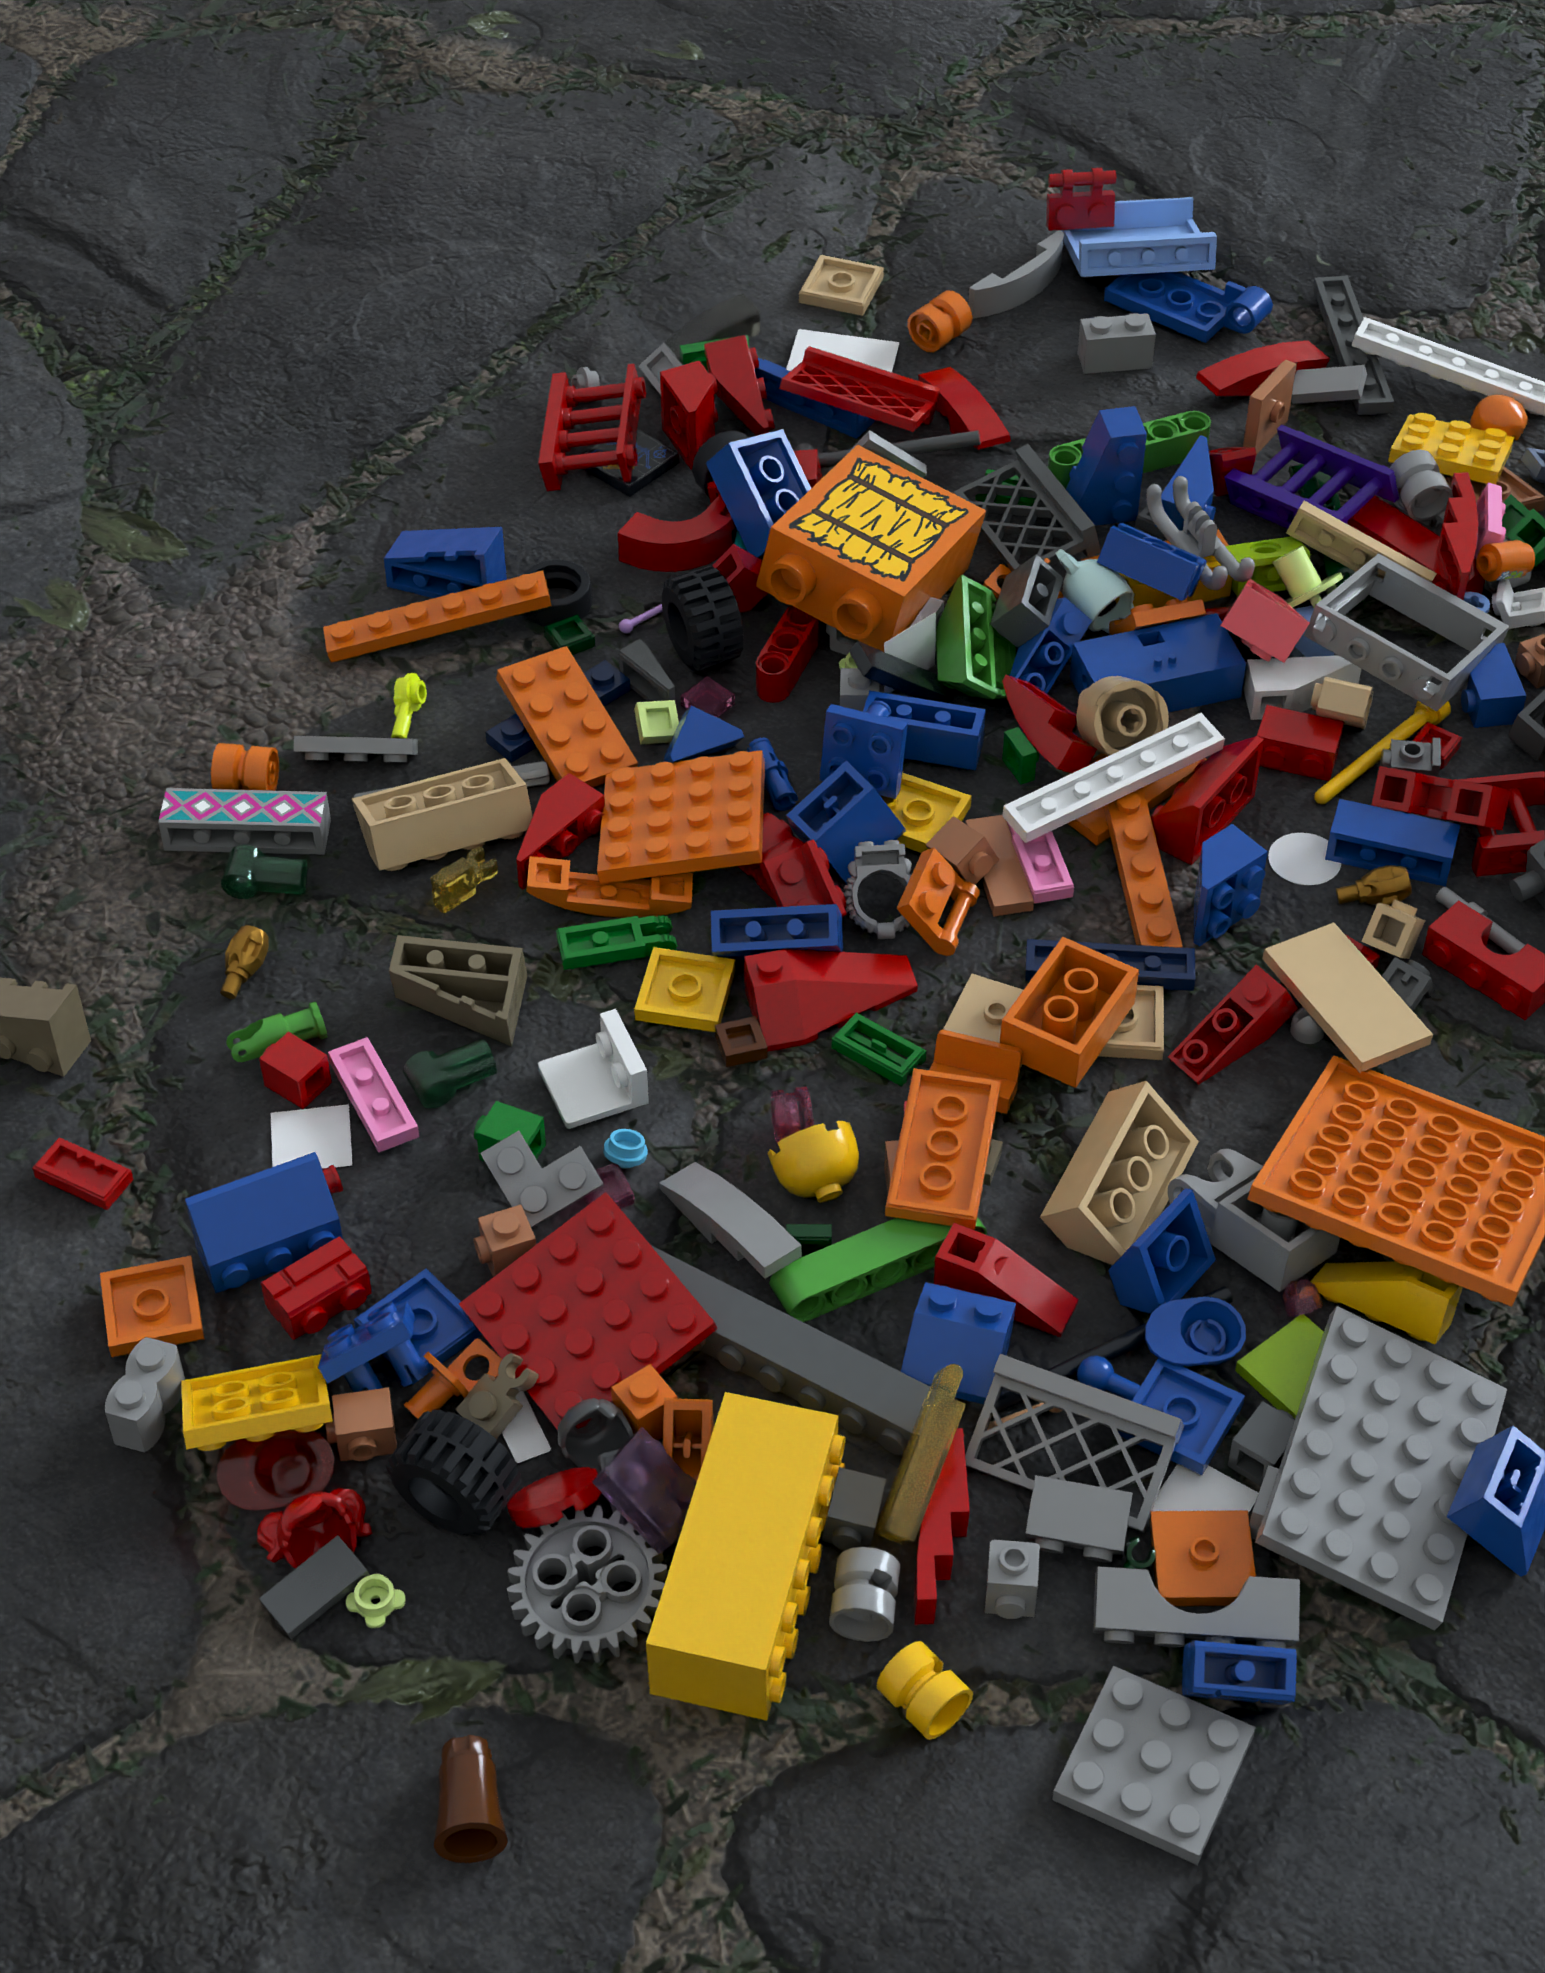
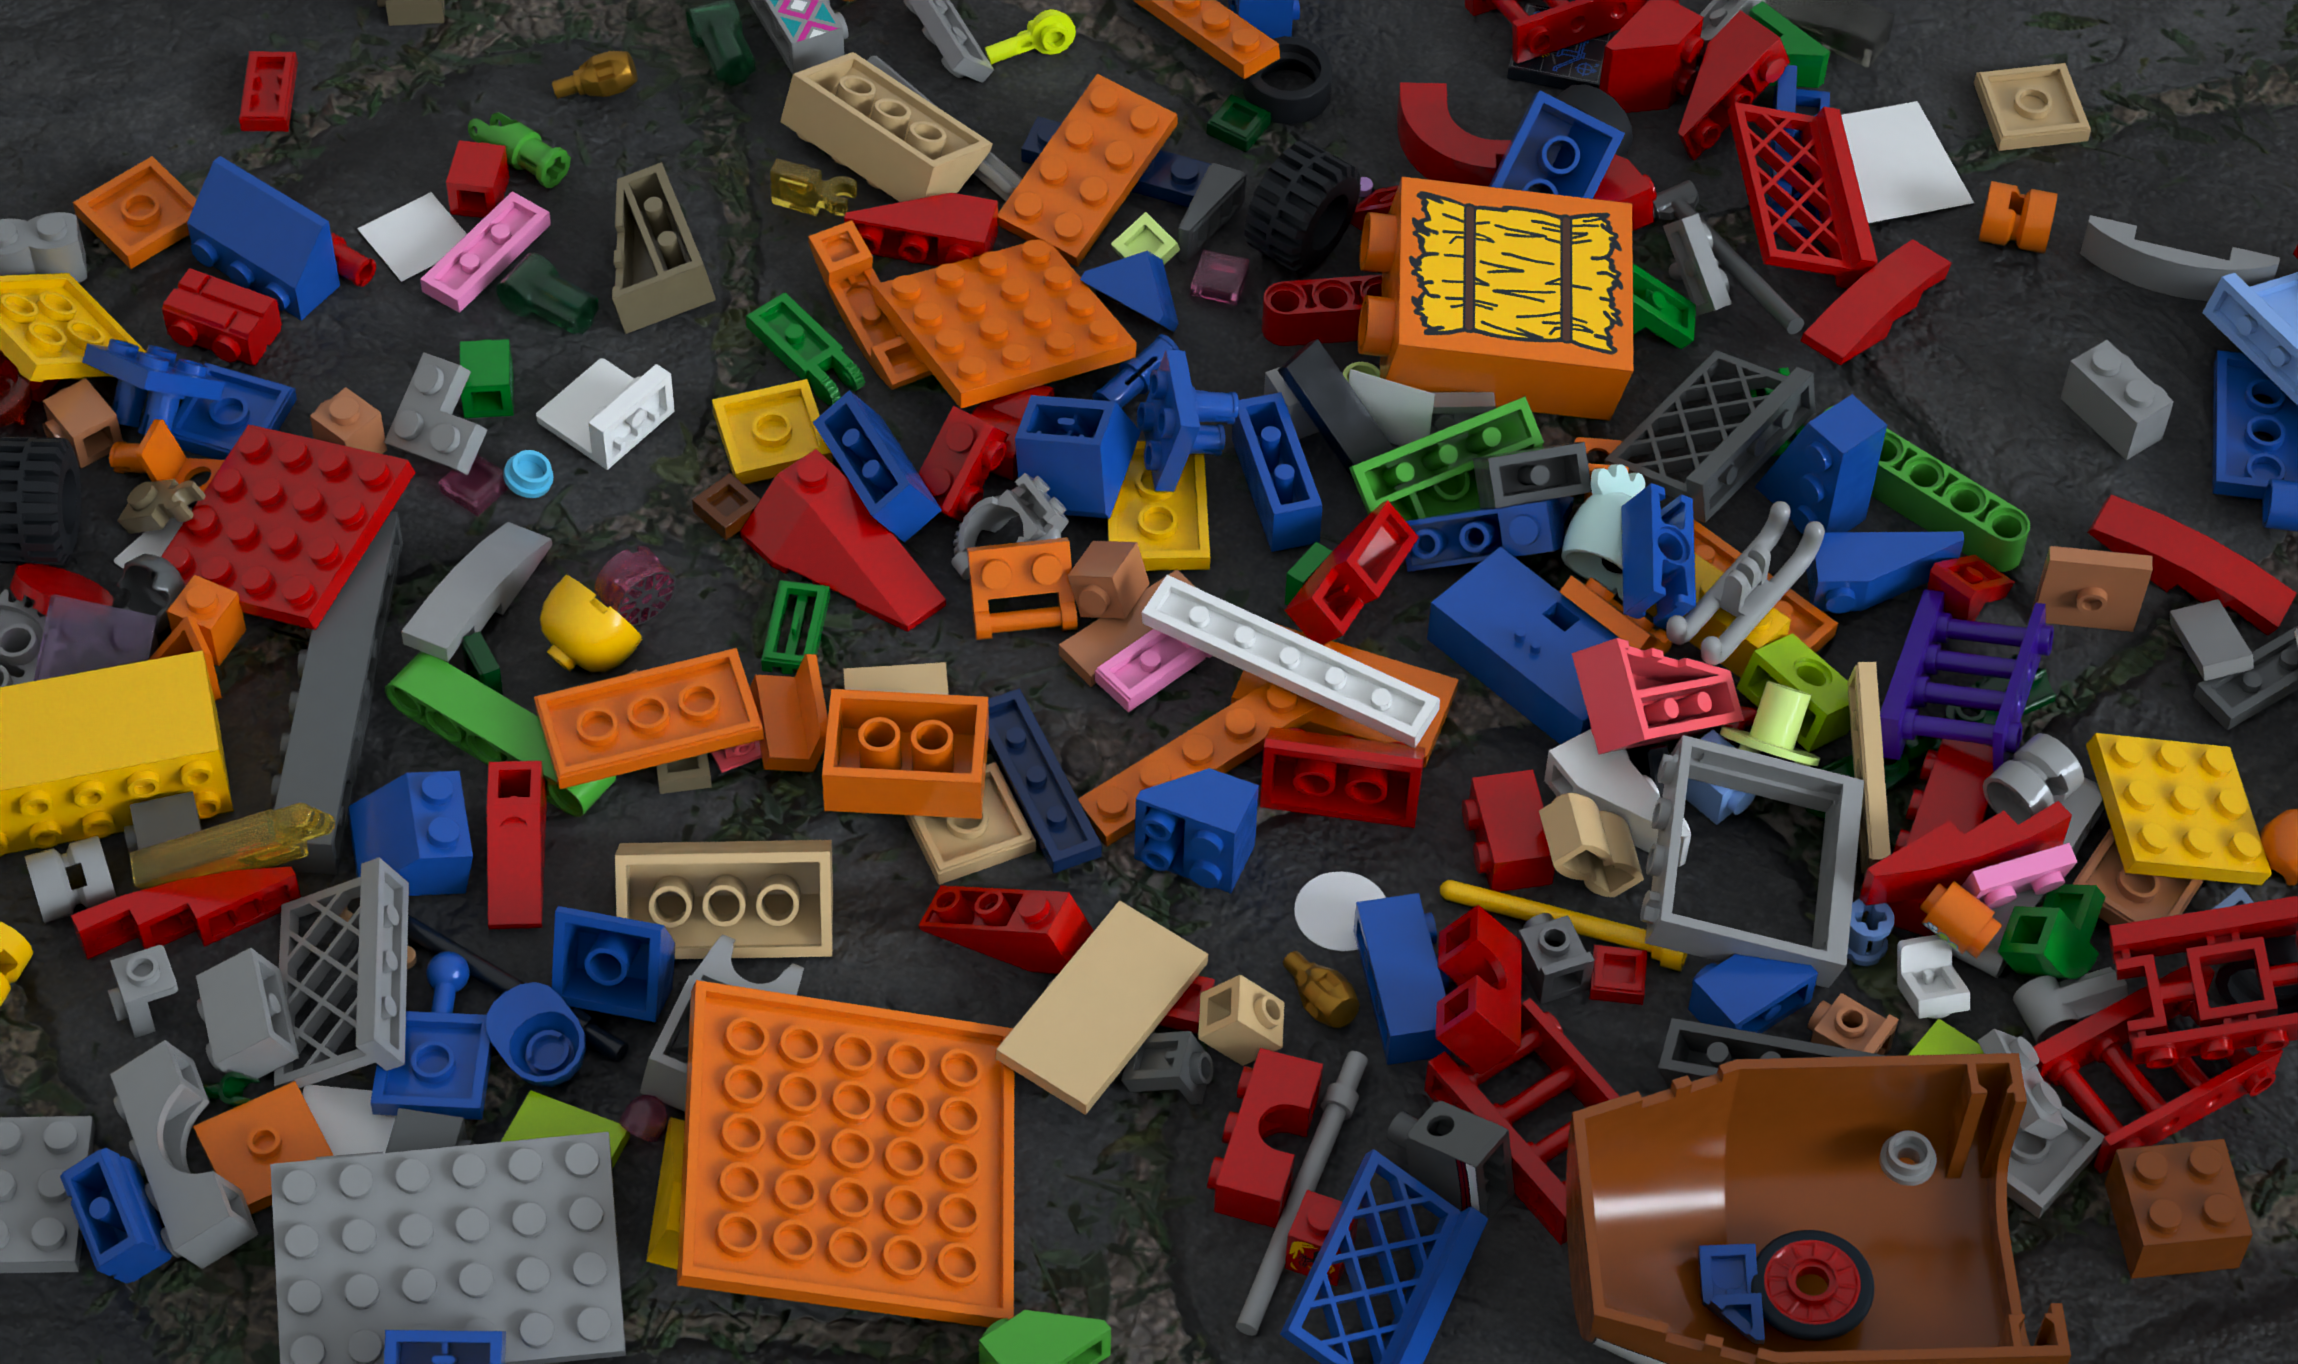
camera: 60 degrees right, 5 degrees up
tan brick [1076,676,1169,756] -> none

